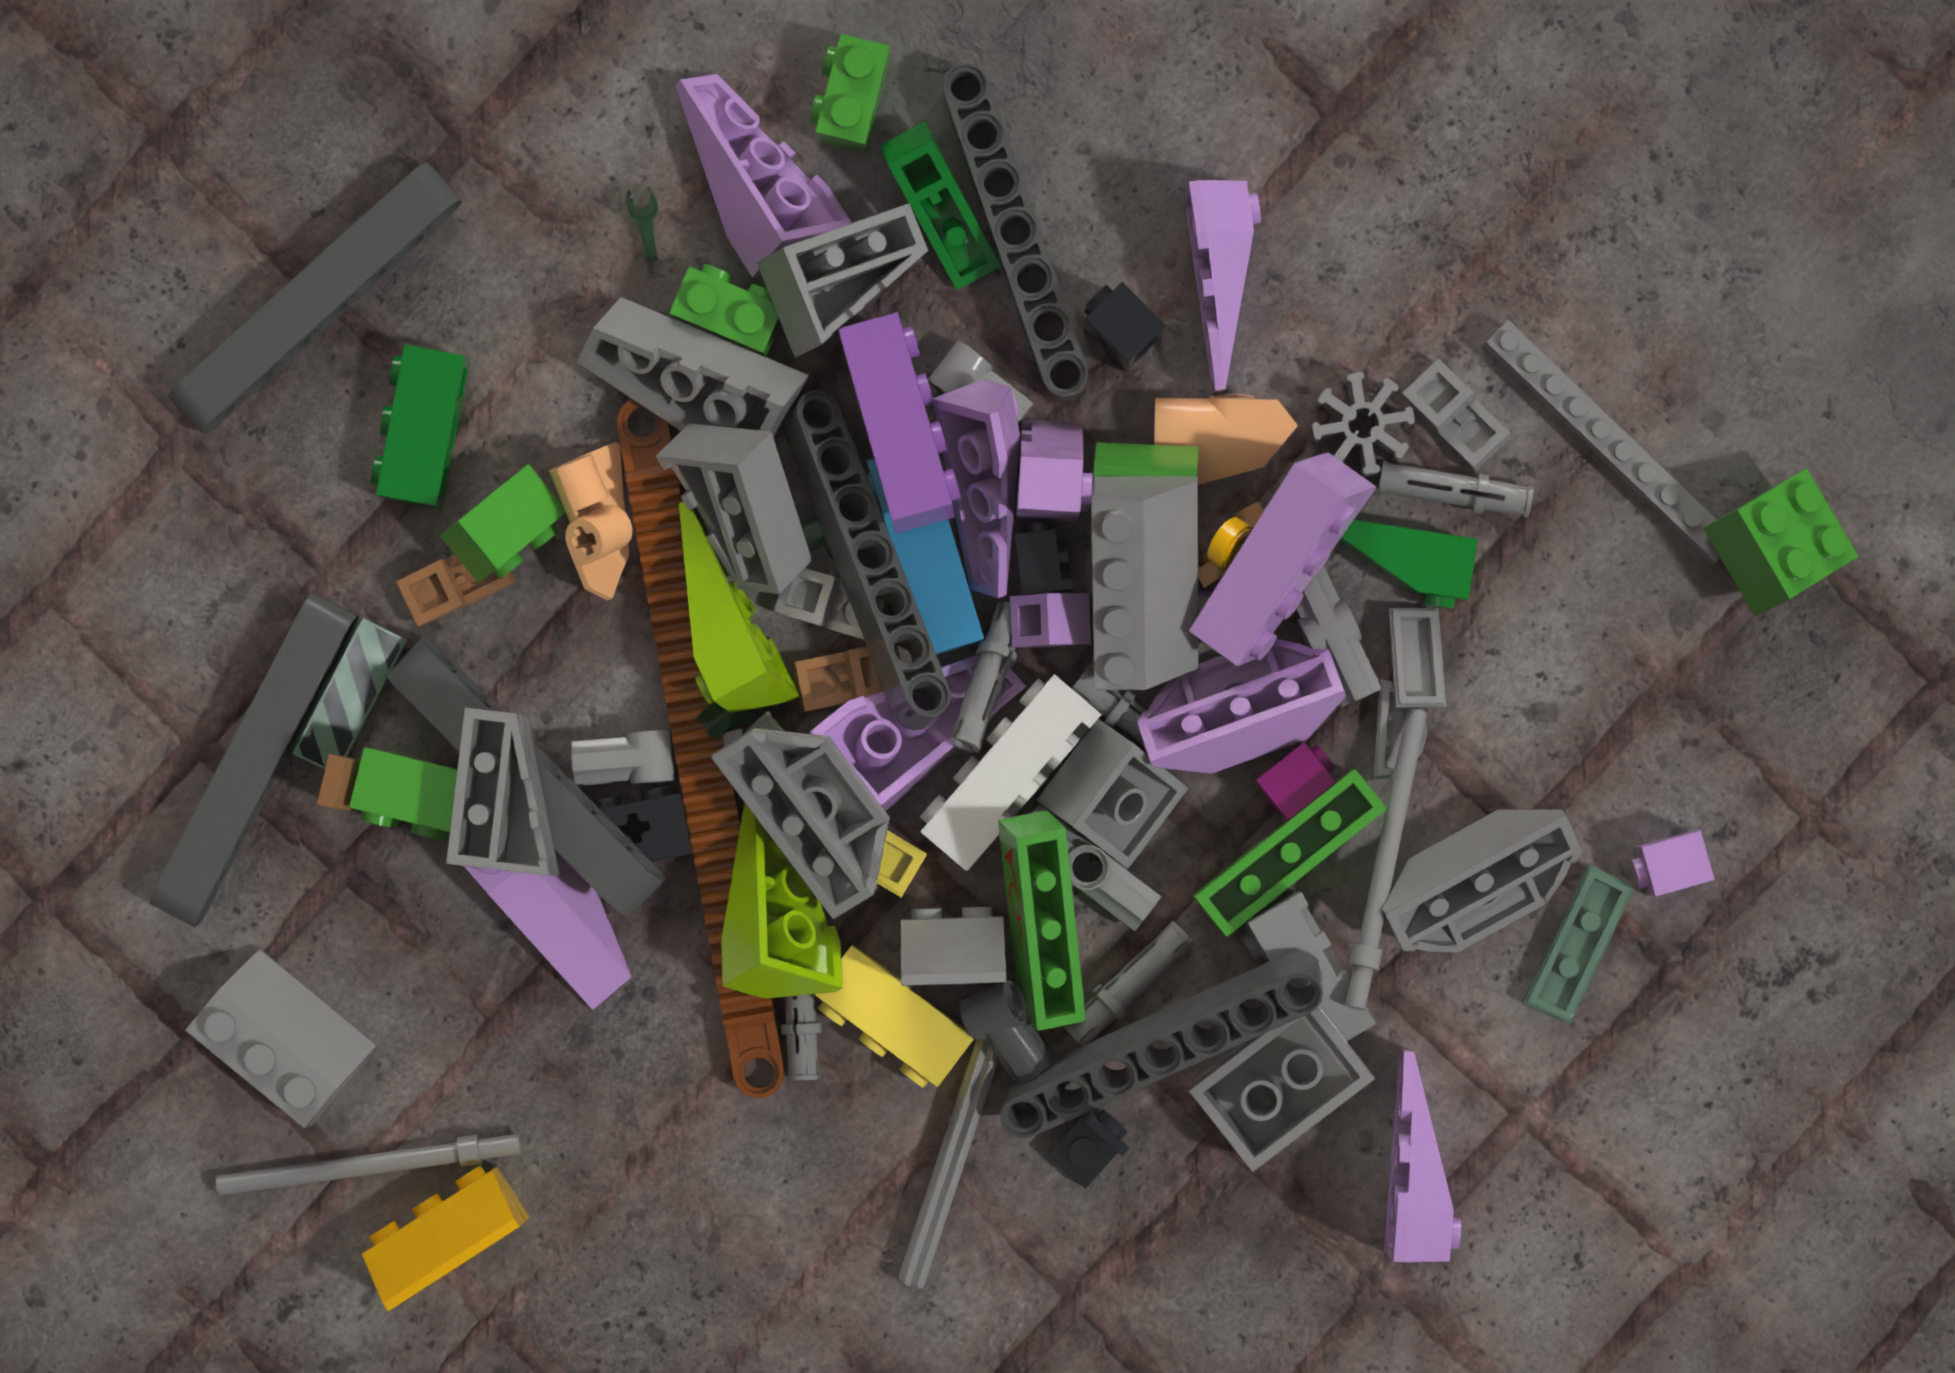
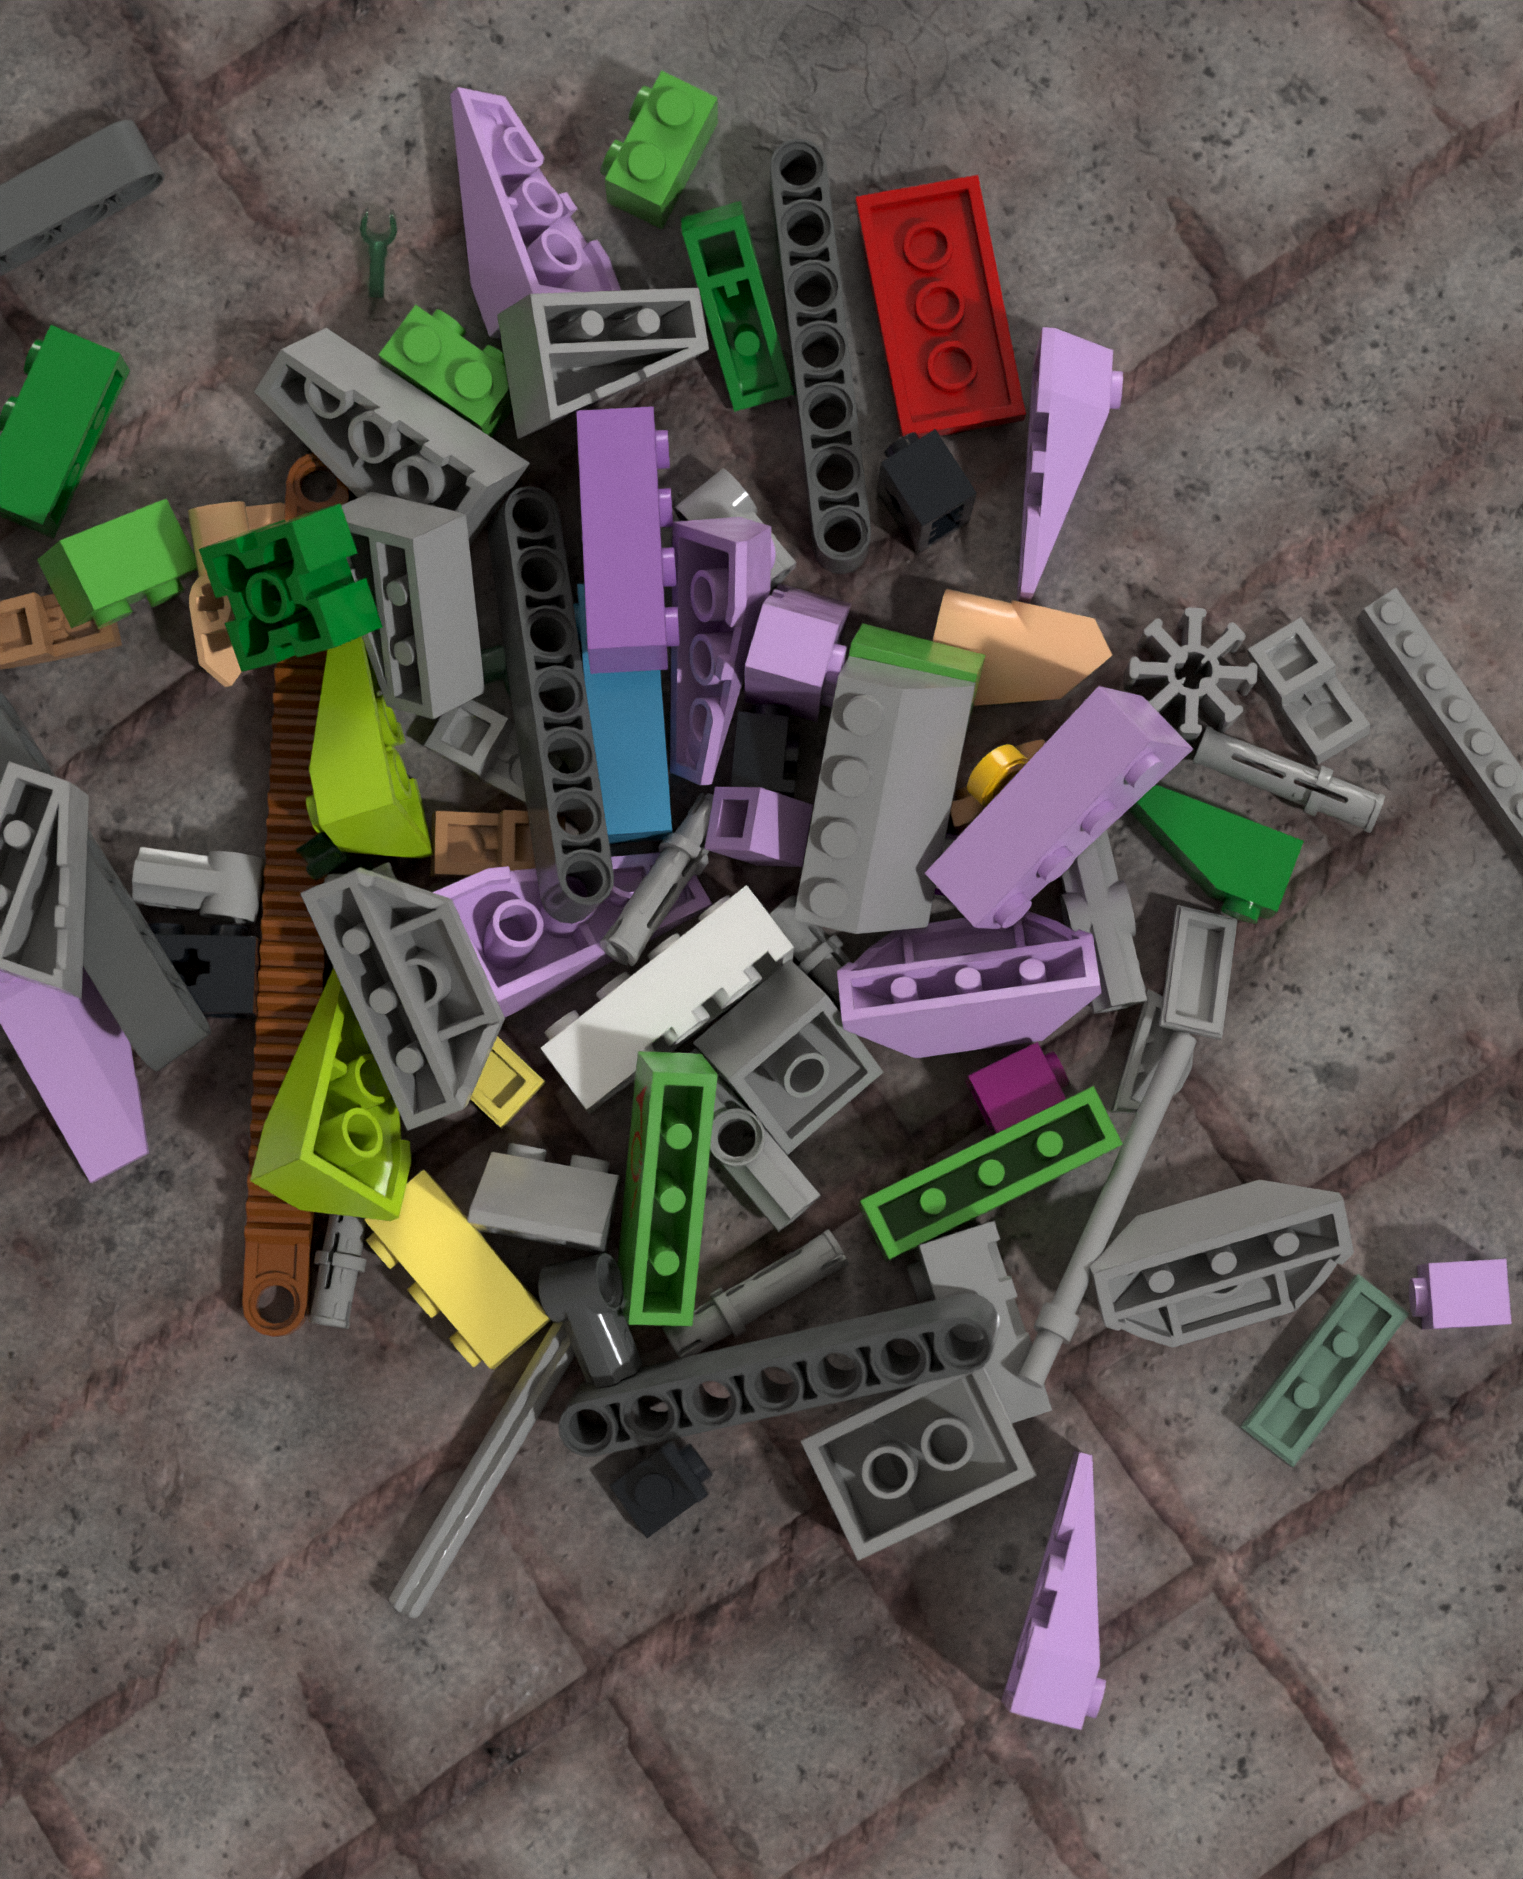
camera: 15 degrees right, 5 degrees down
none -> green brick [199,503,383,672]
none -> red plate [855,175,1026,438]

